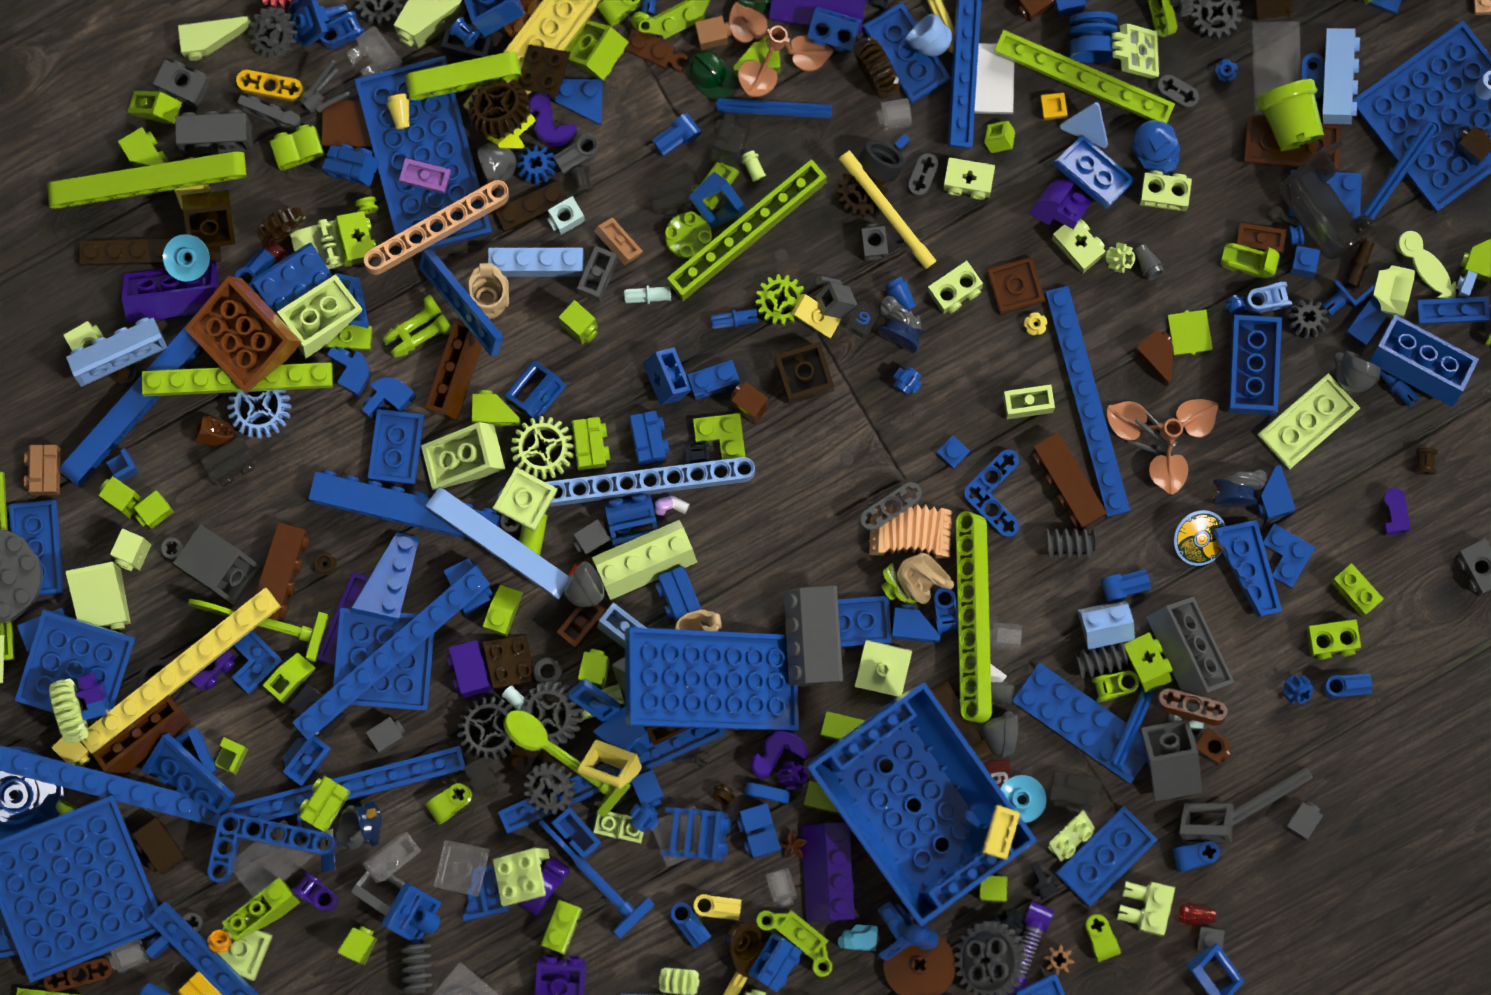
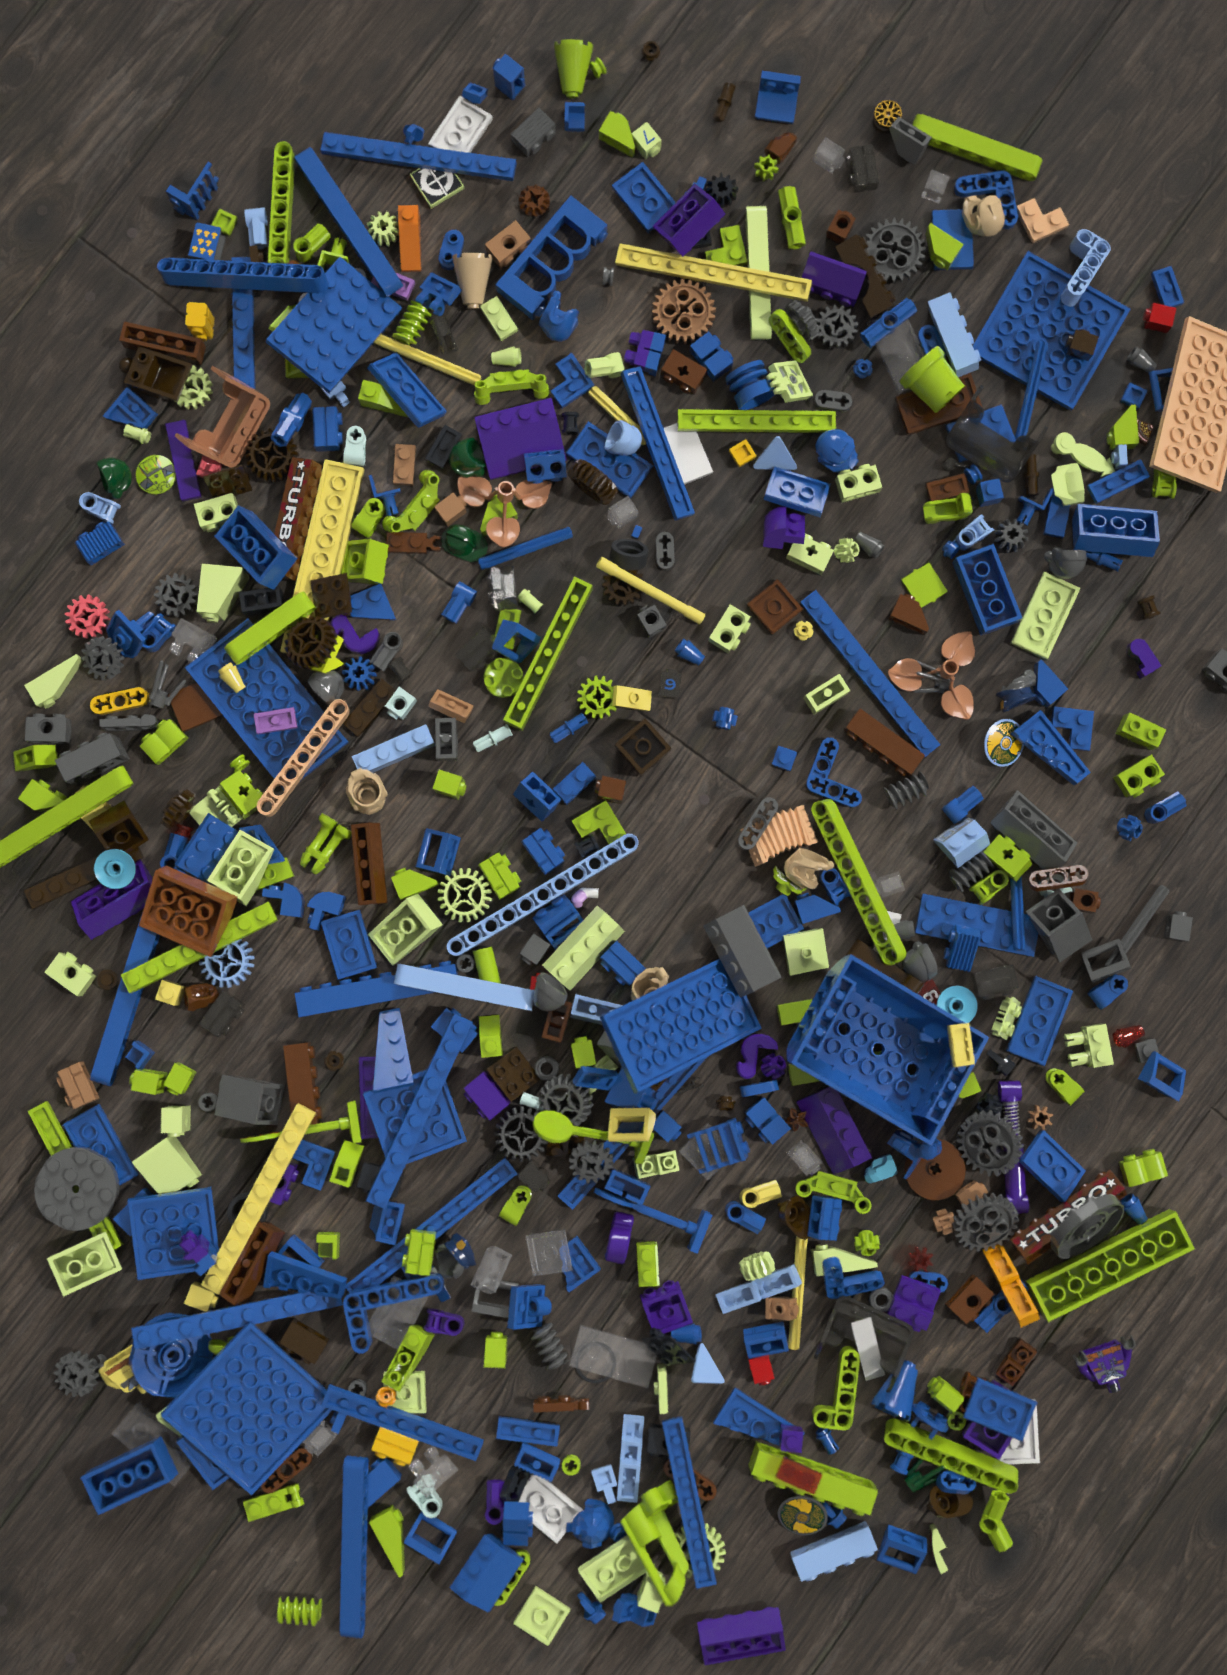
camera: 35 degrees left, 5 degrees up
yellowish green gear [49,679,89,744] -> none
light blue slope [67,318,168,387] -> none
blue brick [322,144,379,186] -> none
dark grey brick [366,717,405,755] -> none
blue plate [419,248,503,357] -> none
blue bush [449,17,480,48] -> none
yellowish green tile [493,467,558,531] -> none
yellowish green bracket [493,848,550,906] -> none
blue gear [630,802,659,833] -> none
dark grey brick [815,275,858,319] -> none
piece [878,296,926,353] -> none
yellowish green brick [944,158,995,200] -> none
lime slope [984,121,1015,153] -> none
none -> light yellow brick [155,980,186,1006]
none -> blue piece [860,298,917,348]
none -> blue brick [943,924,981,972]

